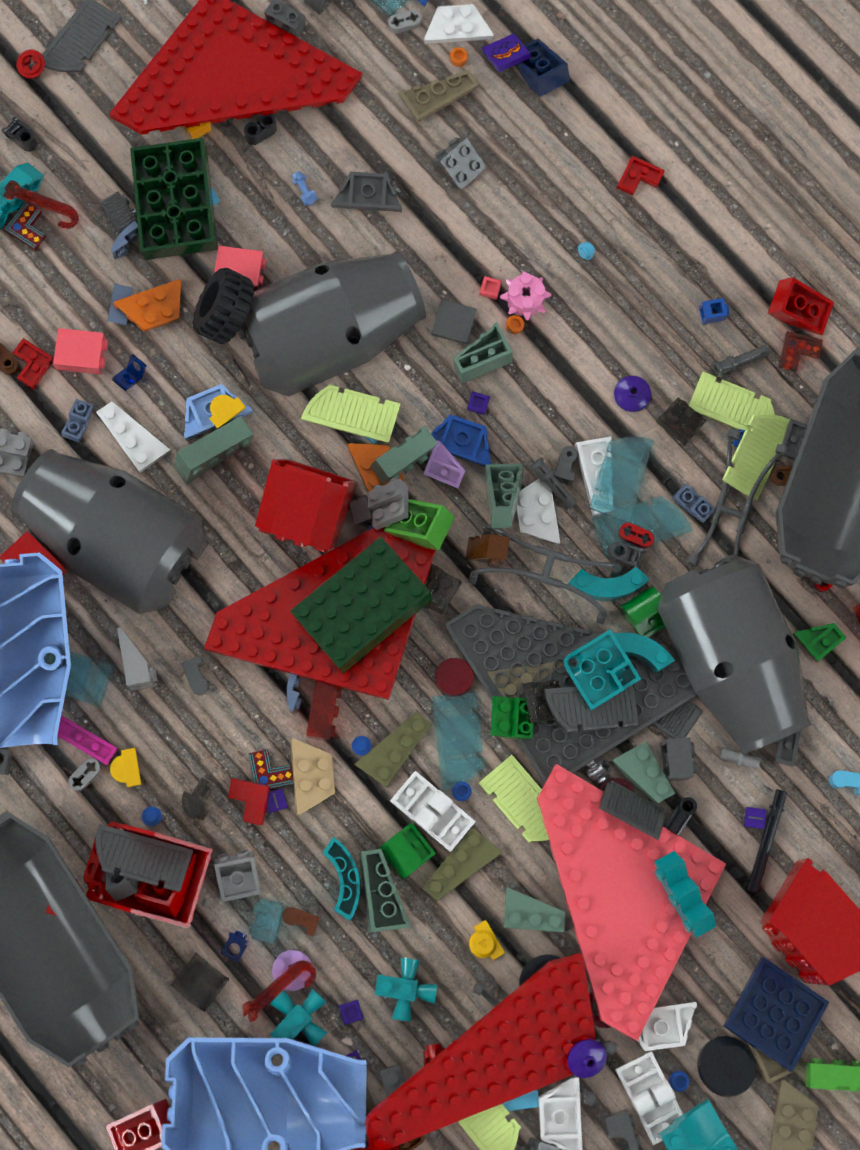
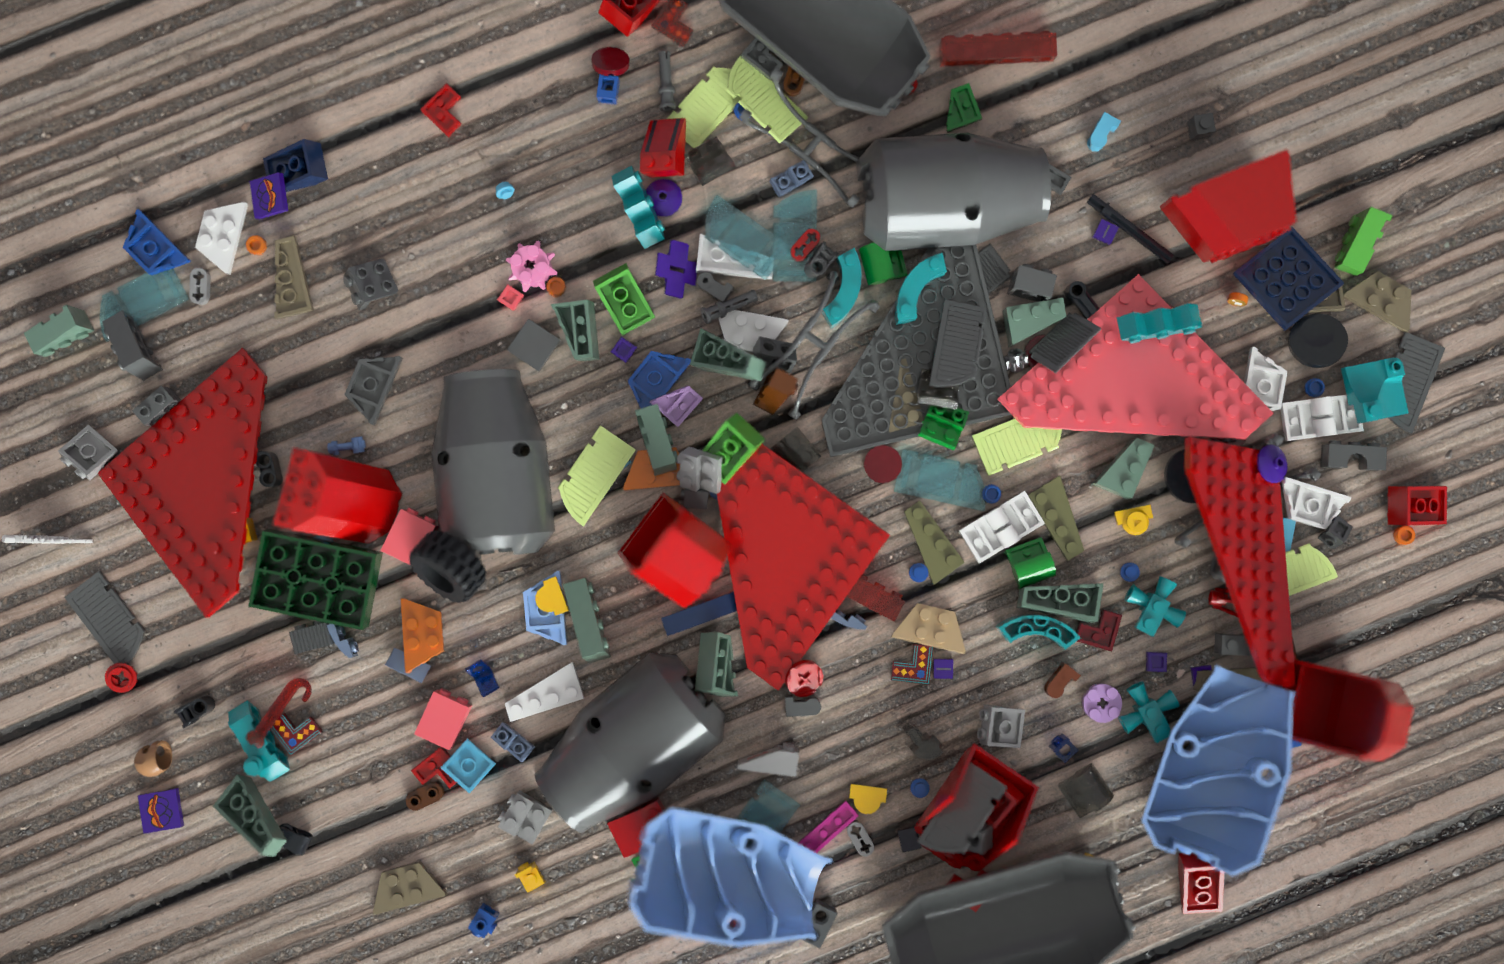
camera: 60 degrees left, 10 degrees up
red tile [228,778,270,825] -> none
clear red piece [242,960,316,1022] -> none
clear light blue slope [249,899,284,944] -> none
dark green brick [290,536,433,674] -> none
teal slope [564,629,641,710] -> none
light grey pin [719,747,761,770] -> none
none -> red windscreen [273,447,403,544]
none -> medium azure tile [441,738,496,793]
none -> dark red tile [591,47,630,76]
none -> bright green slope [593,263,655,335]
none -> teal brick [612,165,665,249]
none -> red slope [640,118,686,178]
none -> dark purple piece [655,240,697,299]
none -> dark blue slope [661,592,737,636]
none -> sand green wedge [695,632,738,697]
none -> dark grey brick [753,336,797,373]
none -> tile [785,660,823,697]
none -> black slope [897,827,921,853]
none -> dark red tile [1076,609,1122,652]
none -> blue plate [1120,562,1140,582]
none -> orange tile [1227,292,1248,306]

